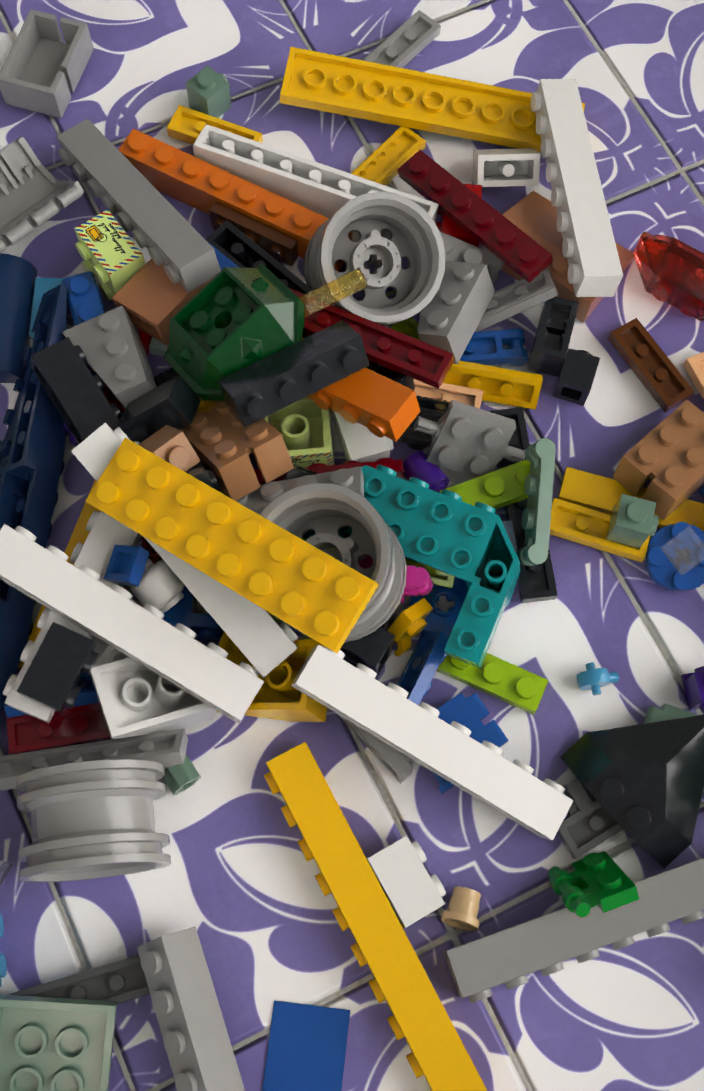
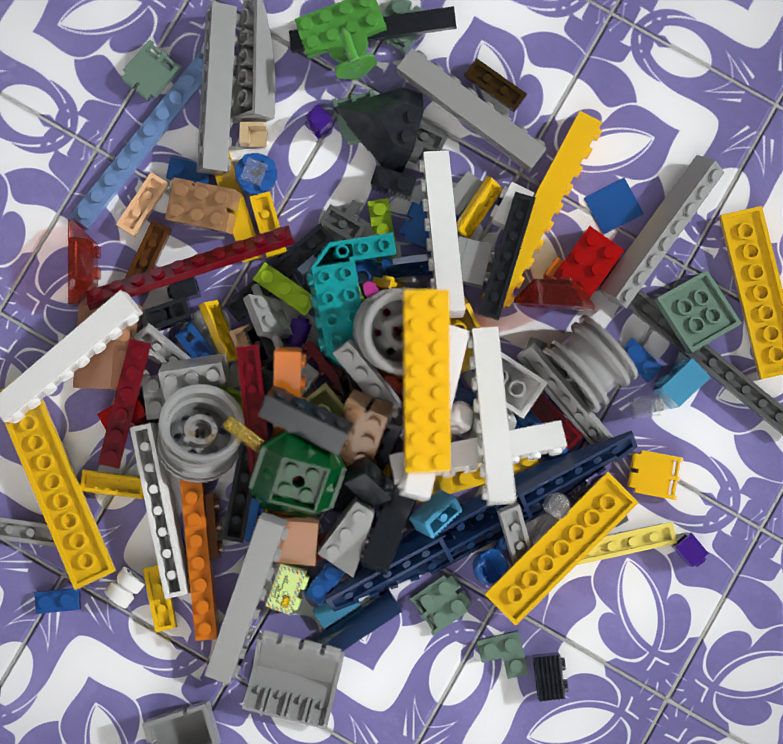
camera: 120 degrees left, 15 degrees up
black brick [17,622,99,714] -> none
blue plate [104,545,150,587] -> none
medium nougat brick [139,425,200,472] -> none
sand green brick [186,65,231,118] -> none
tan piece [441,886,481,932] -> none
white brick [472,148,540,187] -> none
sand green plate [517,438,556,566] -> none
green plate [548,851,639,917] -> none
dark azure piece [577,662,619,696] -> none
sand green brick [606,494,659,548] -> none
none -> blue plate [34,588,81,614]
none -> dark red plate [86,225,294,310]
none -> white wheel [104,567,145,608]
none -> dark grey hinge [319,200,366,240]
none -> black brick [370,165,417,202]
none -> dark azure brick [409,489,462,538]
none -> light grey tile [453,171,483,217]
none -> yellow plate [456,176,503,239]
none -> light grey brick [461,238,495,288]
none -> dark brown plate [464,58,527,113]
none -> black plate [478,191,536,321]
none -> clear red wedge [513,276,595,311]
none -> orange tile [543,257,563,281]
none -> red brick [550,226,625,305]
none -> blue plate [622,338,663,383]

